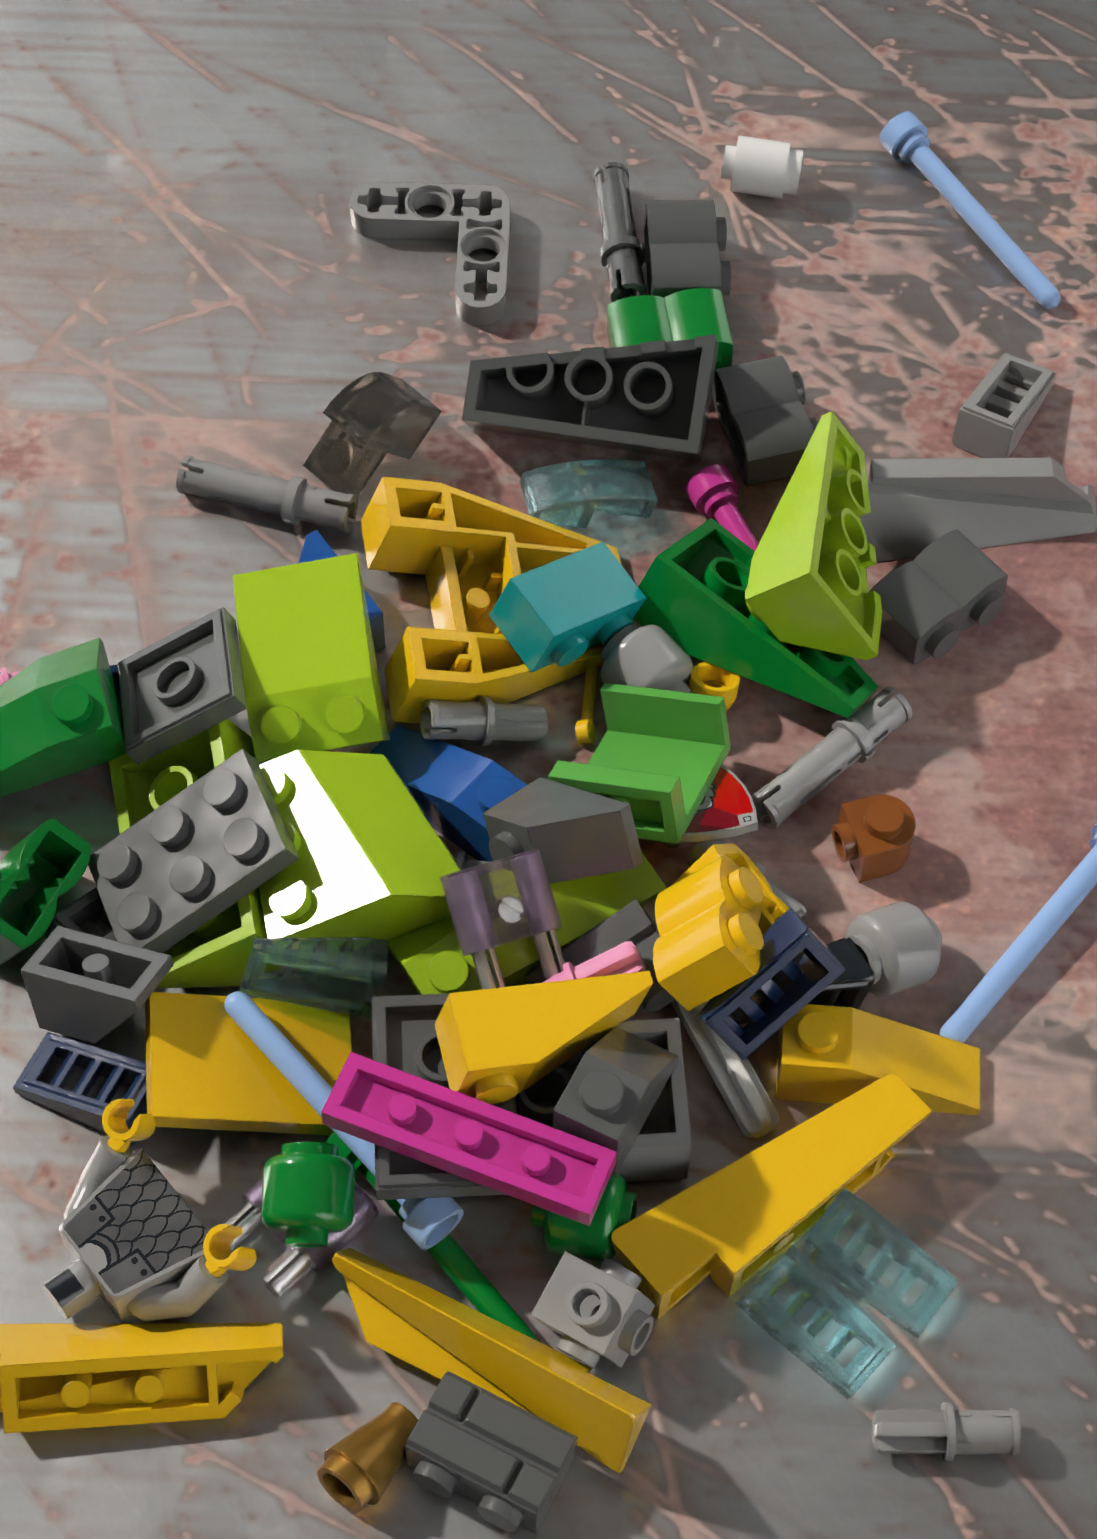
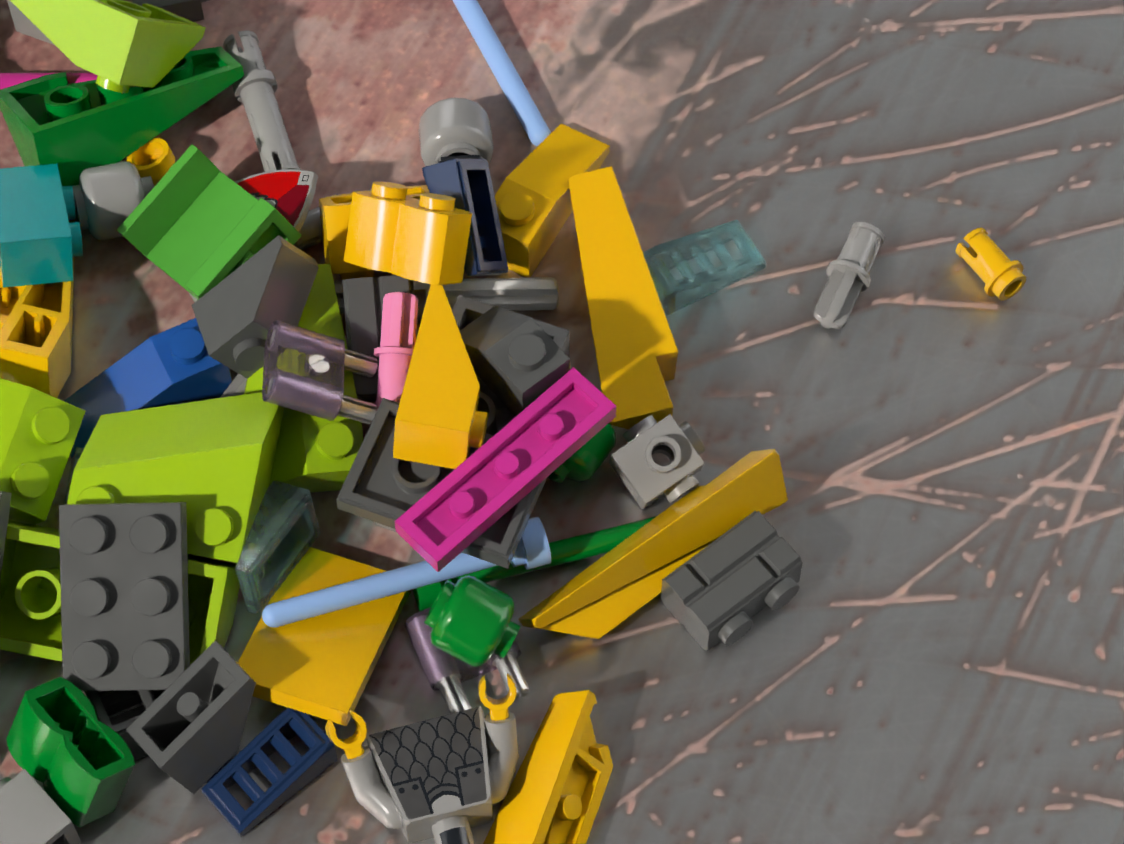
camera: 65 degrees left, 5 degrees up
pearl gold cone [317,1402,418,1512] -> none
light grey axle [420,696,548,746] -> none
yellow hinge [575,645,603,745] -> none
clear light blue slope [735,1245,896,1399] -> none
dark orange plate [832,794,916,883] -> none

